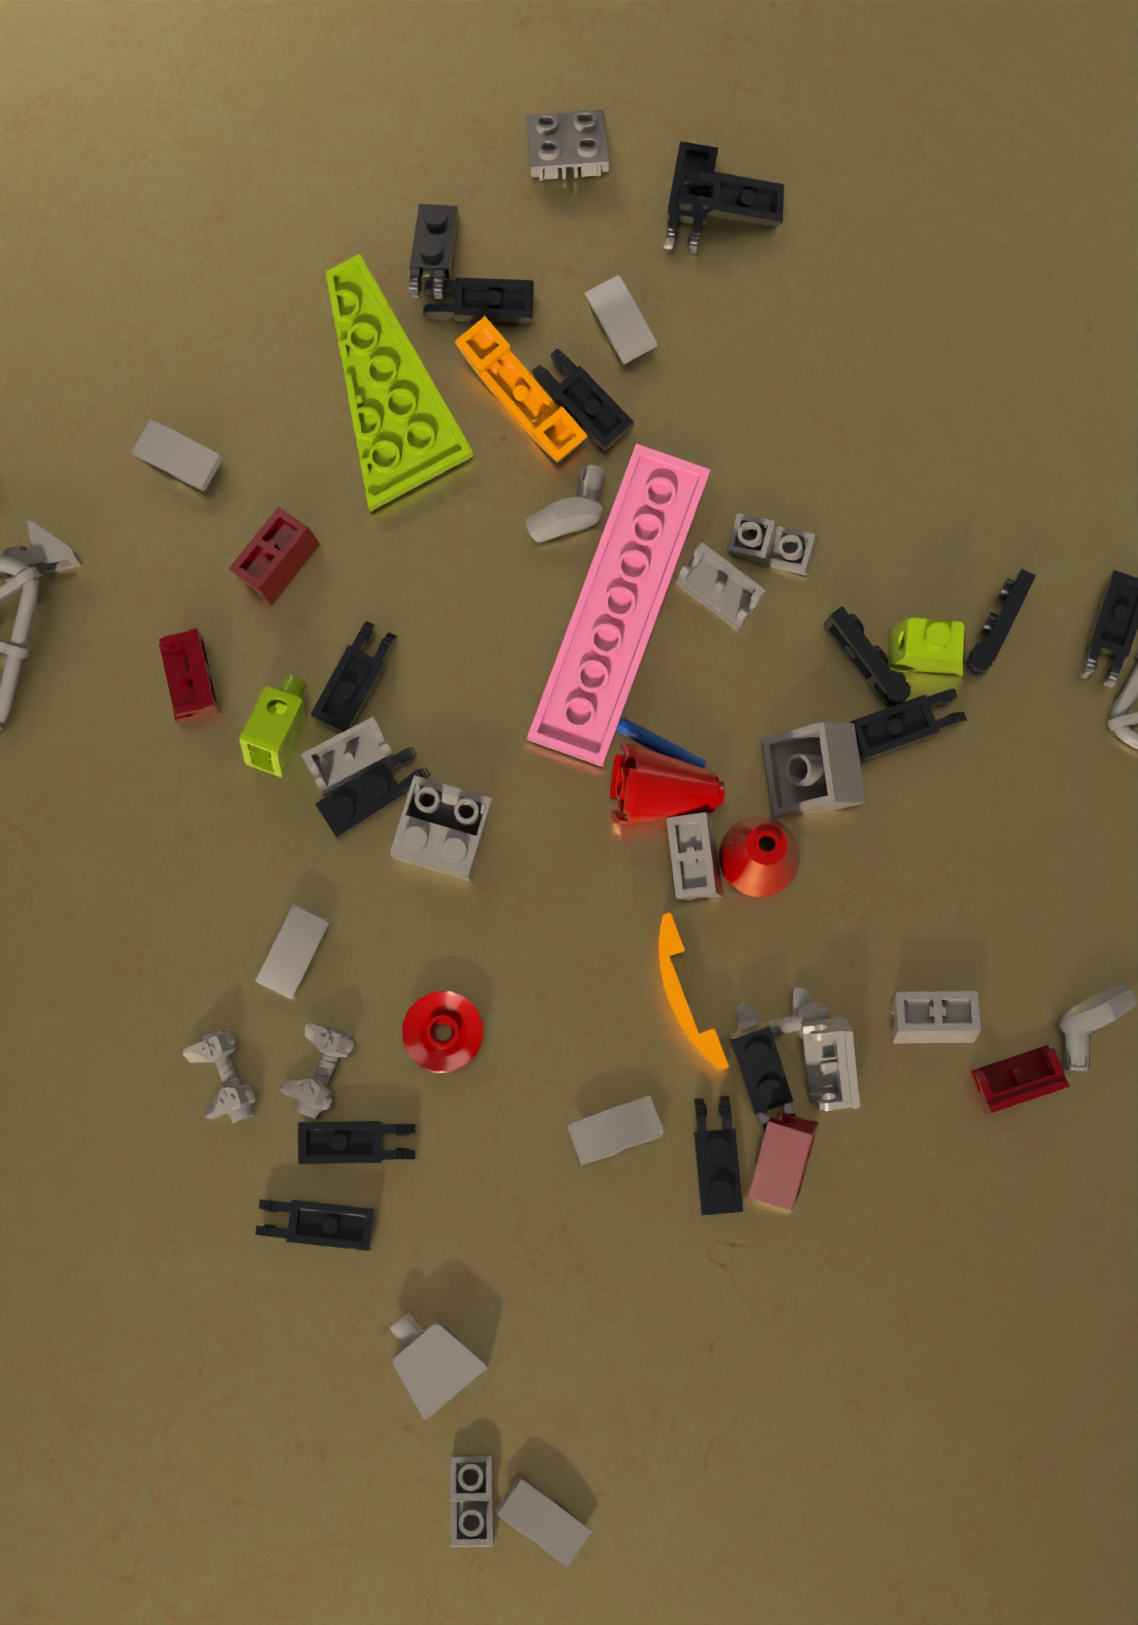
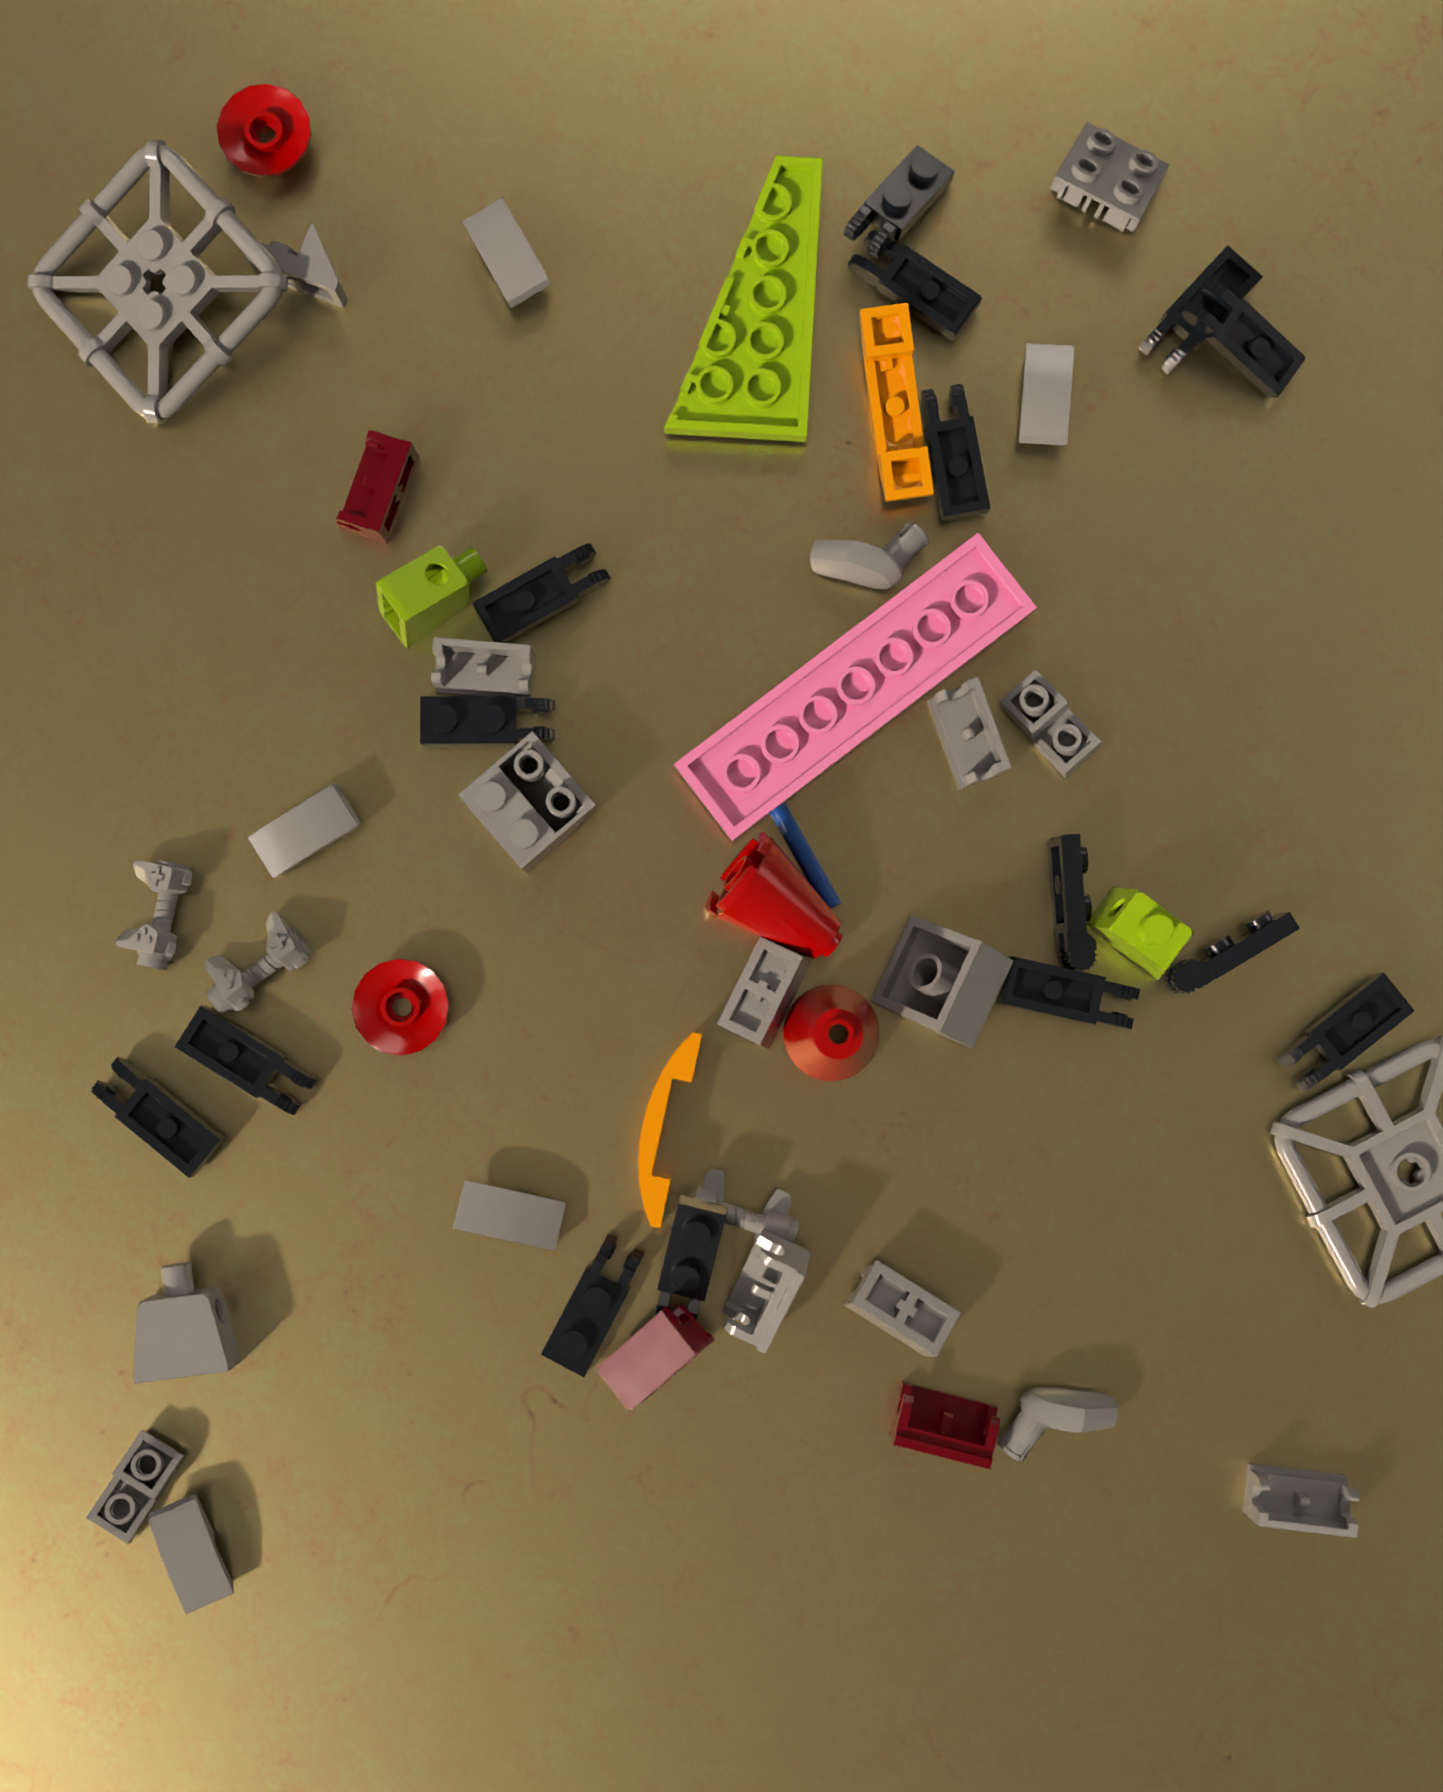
camera: 30 degrees right, 5 degrees up
dark red hinge [229,506,320,605] -> none

